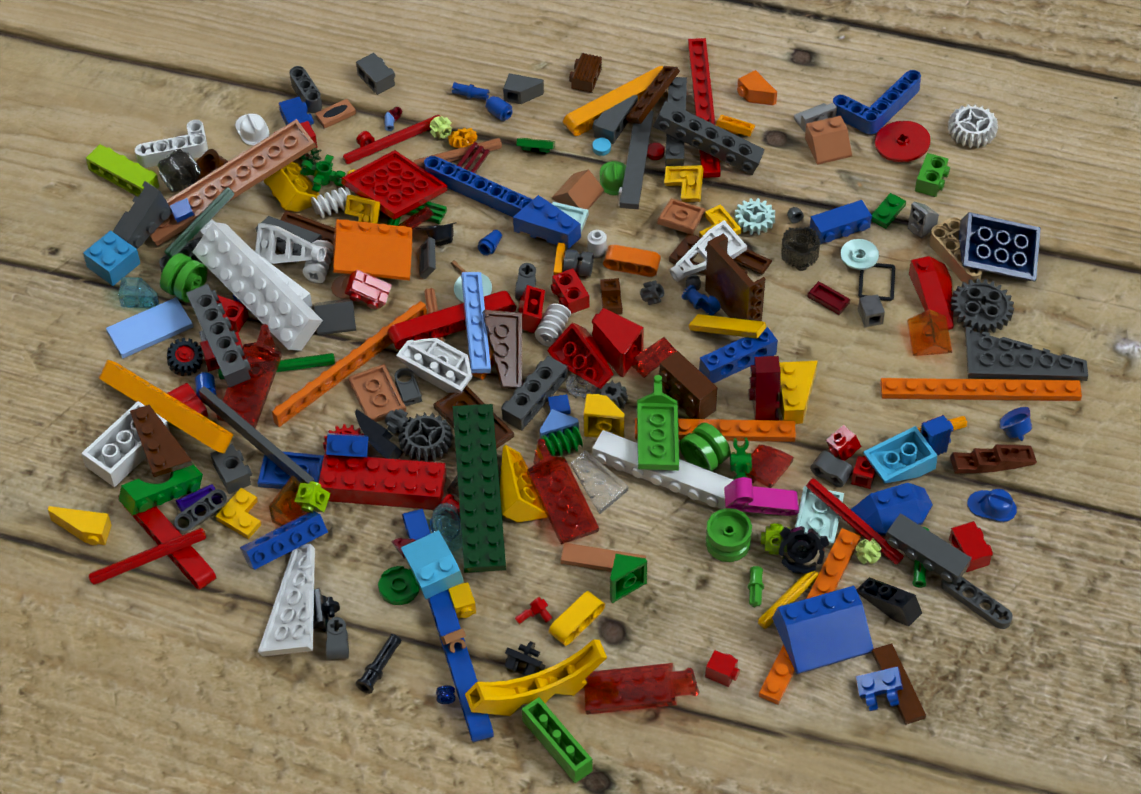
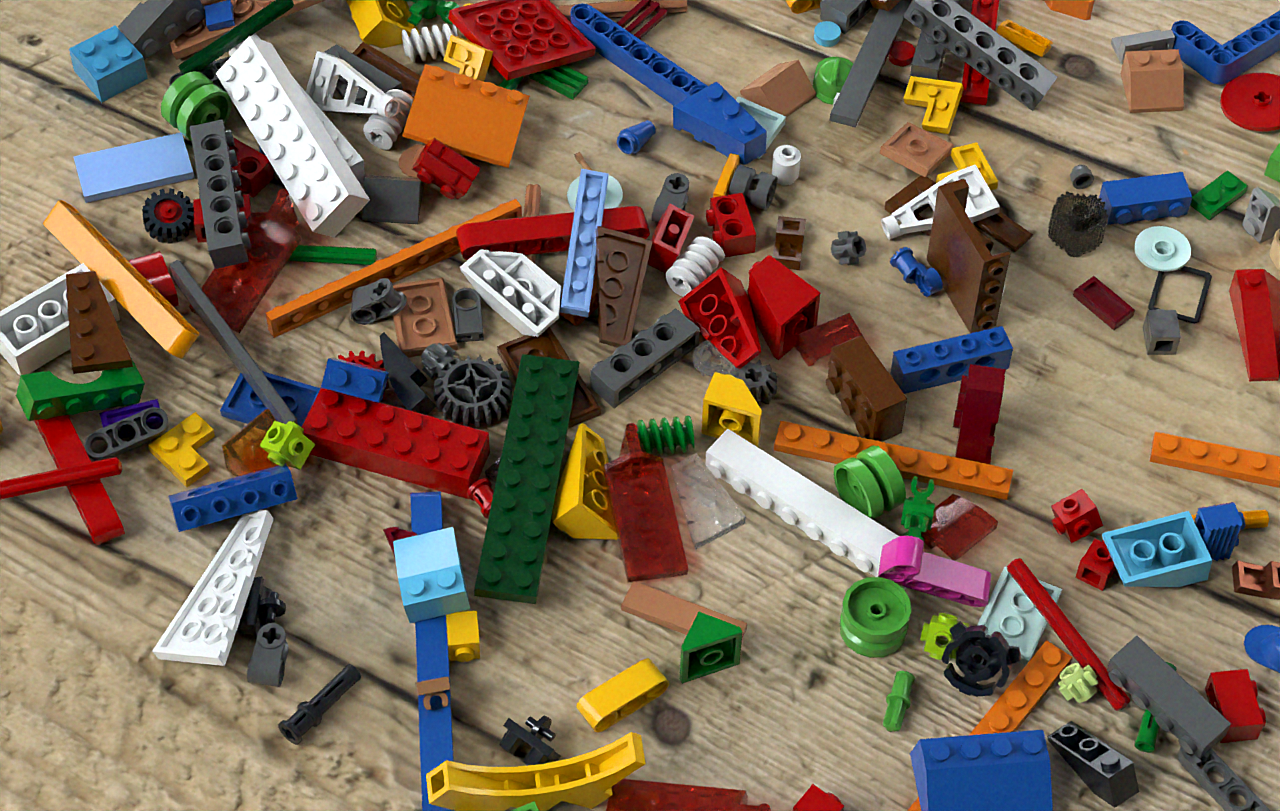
camera: 10 degrees right, 0 degrees up
clear light blue slope [118,277,160,309] -> none
blue brick [195,372,216,400] -> none
dark grey brick [210,444,252,494] -> none
green tile [378,566,420,605] -> none
clear red tile [397,206,434,229] -> none
black piece [415,222,457,246] -> none
dark grey tile [419,237,436,279] -> none
clear light blue piece [429,503,462,552] -> none
clear blue bush [436,685,456,704] -> none
red piece [515,597,553,625] -> none
green plate [516,137,555,152] -> none
medium blue slope [540,409,579,441] -> none
blue tile [548,394,571,415] -> none
orange beam [603,245,661,277] -> none
bright green hinge [637,375,679,471] -> none
dark grey hinge [686,274,701,290] -> none
yellow tile [689,314,767,339] -> none
light aqua gear [734,198,775,235] -> none
yellow axle [758,571,818,629] -> none
yellow wedge [779,361,818,424] -> none
dark grey axle [810,451,854,487] -> none
blue wedge [851,483,933,536] -> none
clear orange slope [907,309,952,356] -> none
none -> dark grey piece [351,278,407,325]

